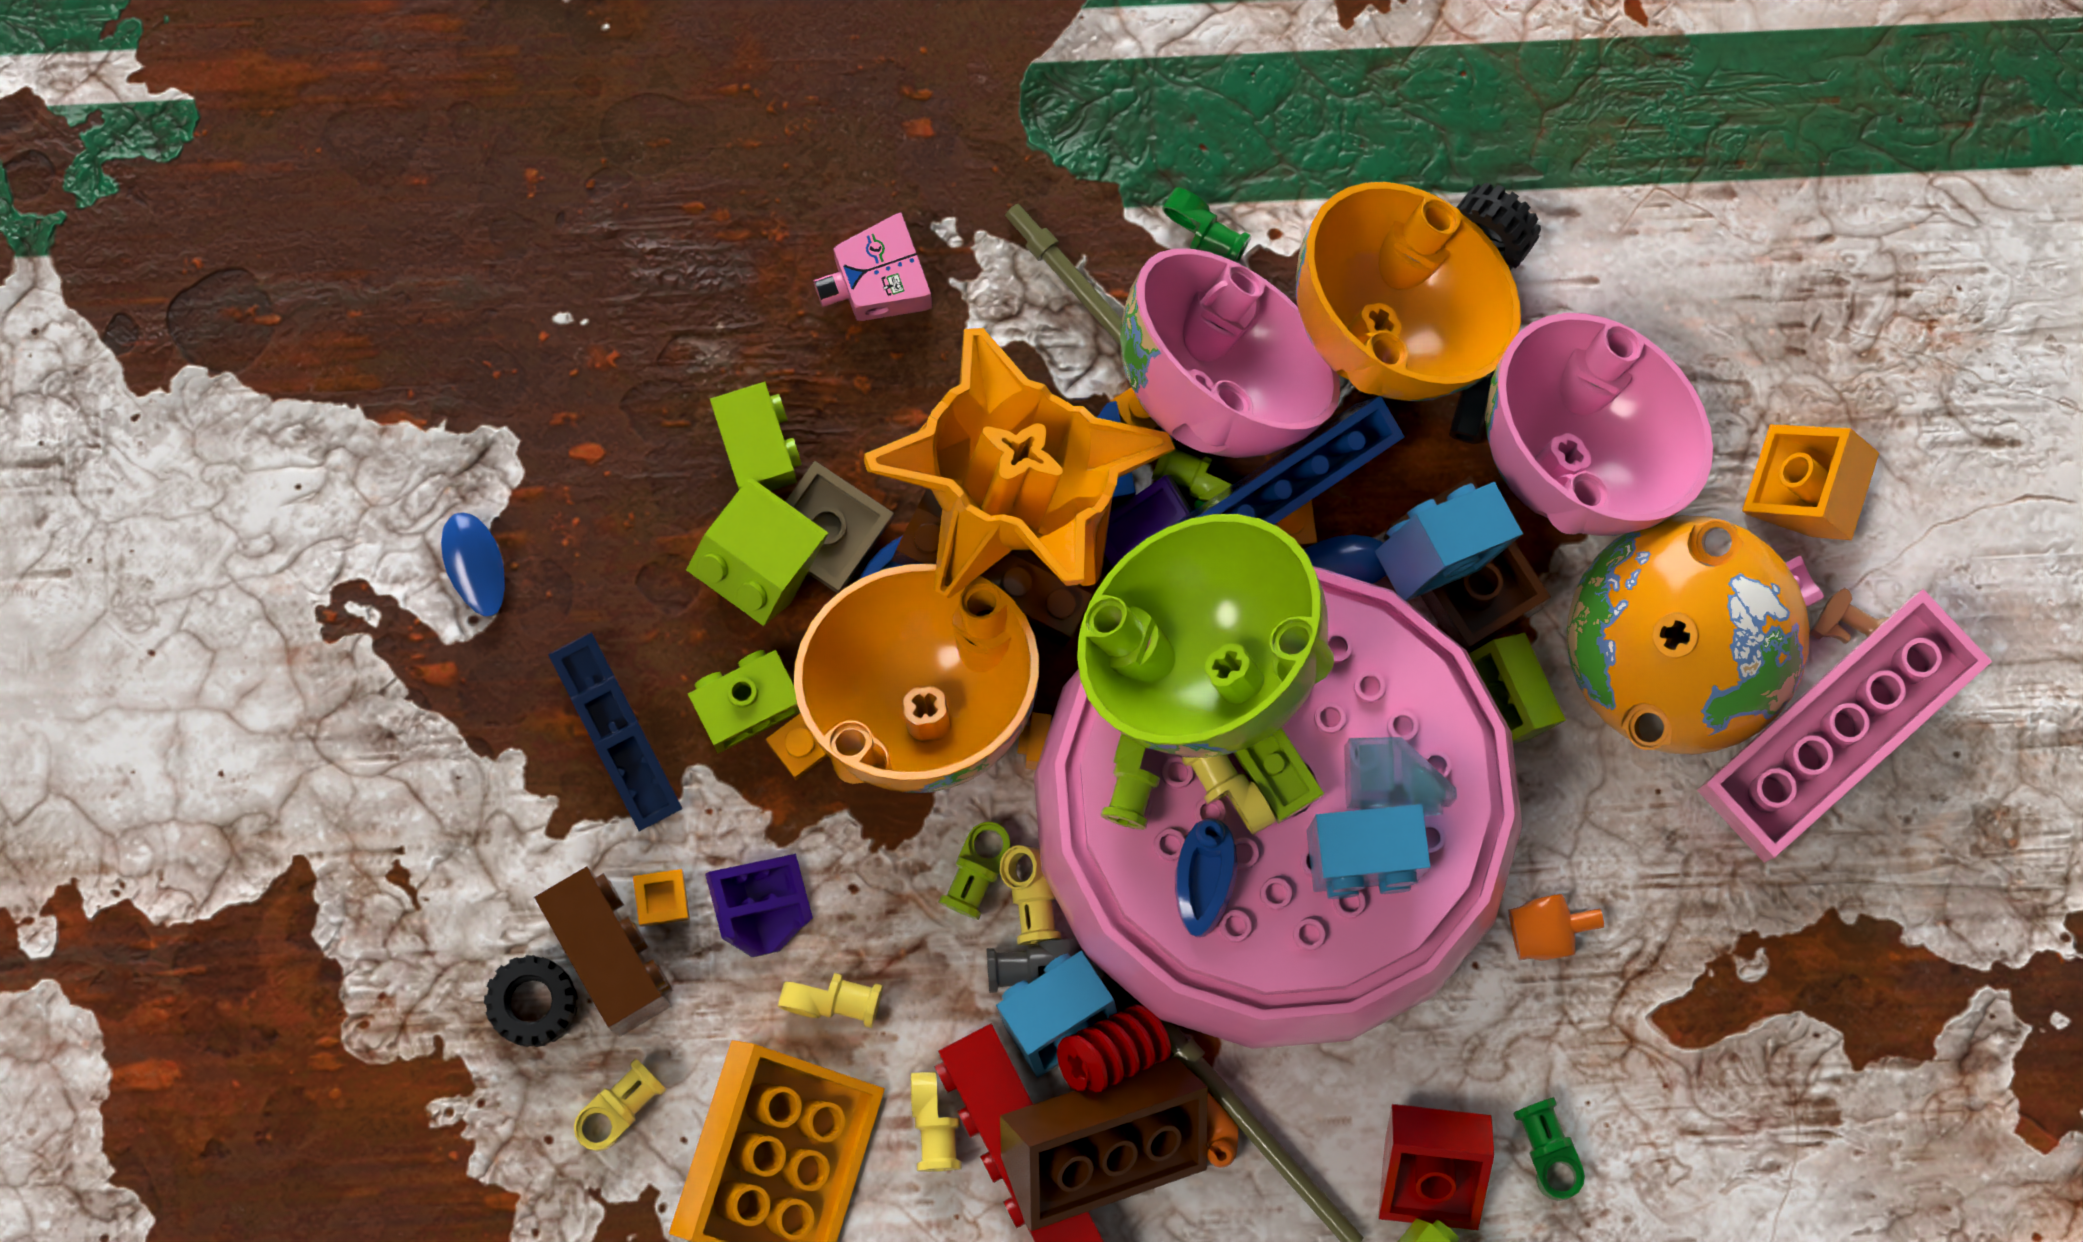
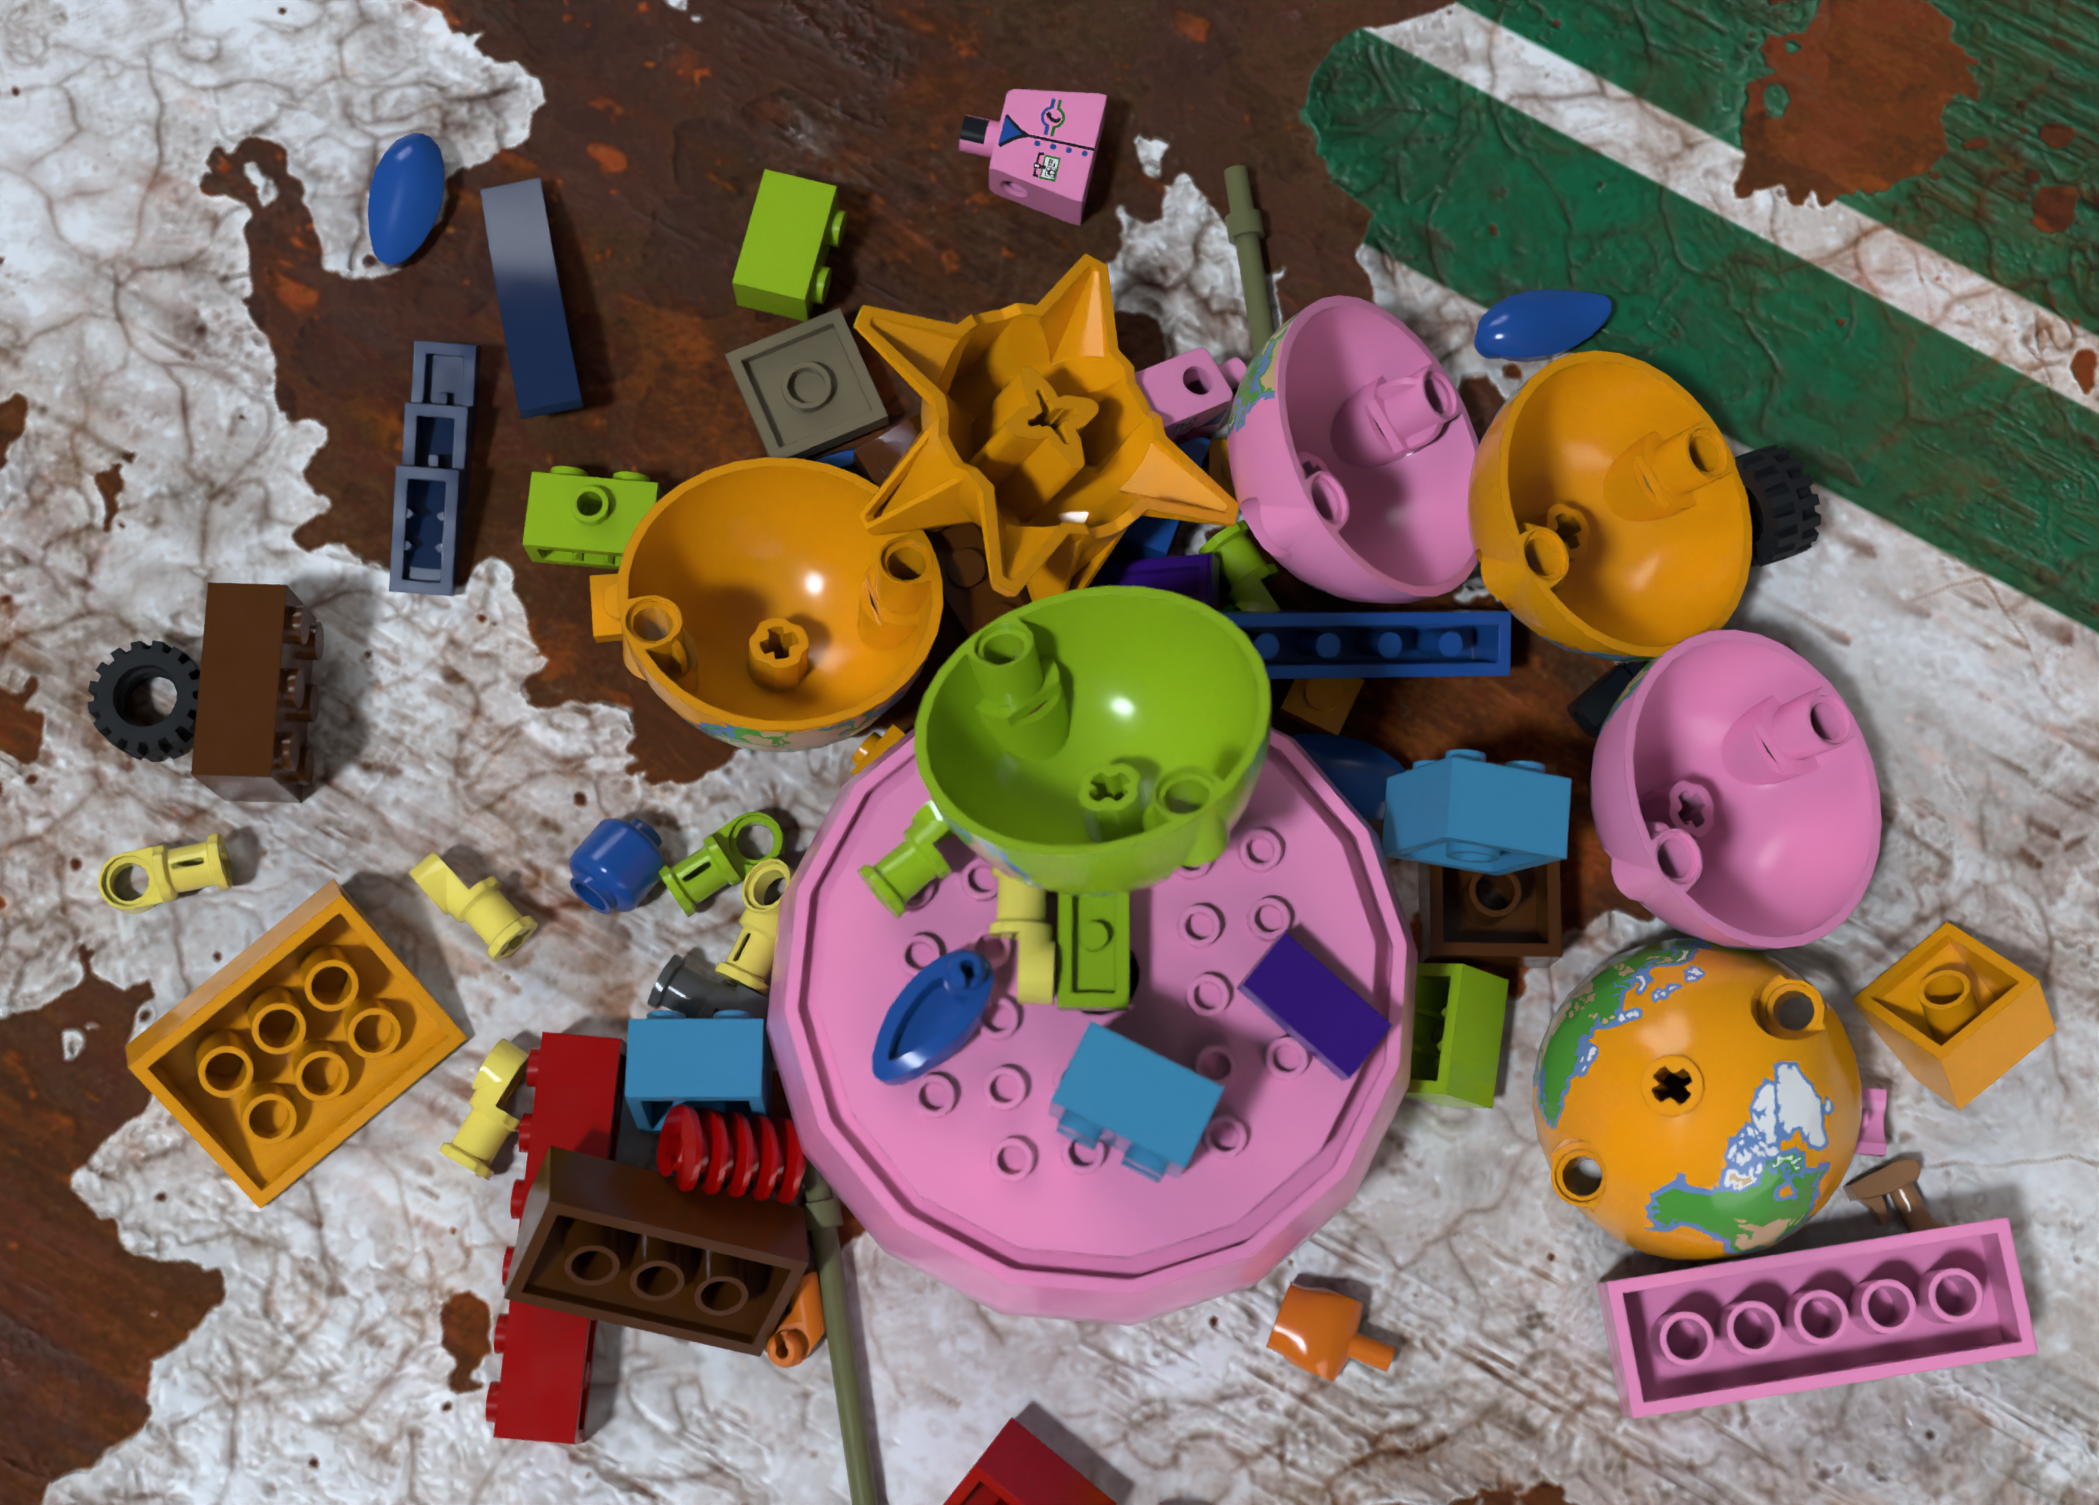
camera: 30 degrees right, 0 degrees up
light orange plate [633,869,690,927] -> none
lime slope [686,478,829,626] -> none
dark purple slope [705,854,813,957] -> none
green connector [1162,187,1252,263] -> none
clear light blue slope [1344,737,1457,816] -> none
none -> dark blue slope [480,178,584,419]
none -> blue head [569,818,666,914]
none -> bright pink torso [1135,347,1247,446]
none -> dark purple tile [1236,931,1392,1081]
none -> blue arm [1474,290,1611,362]

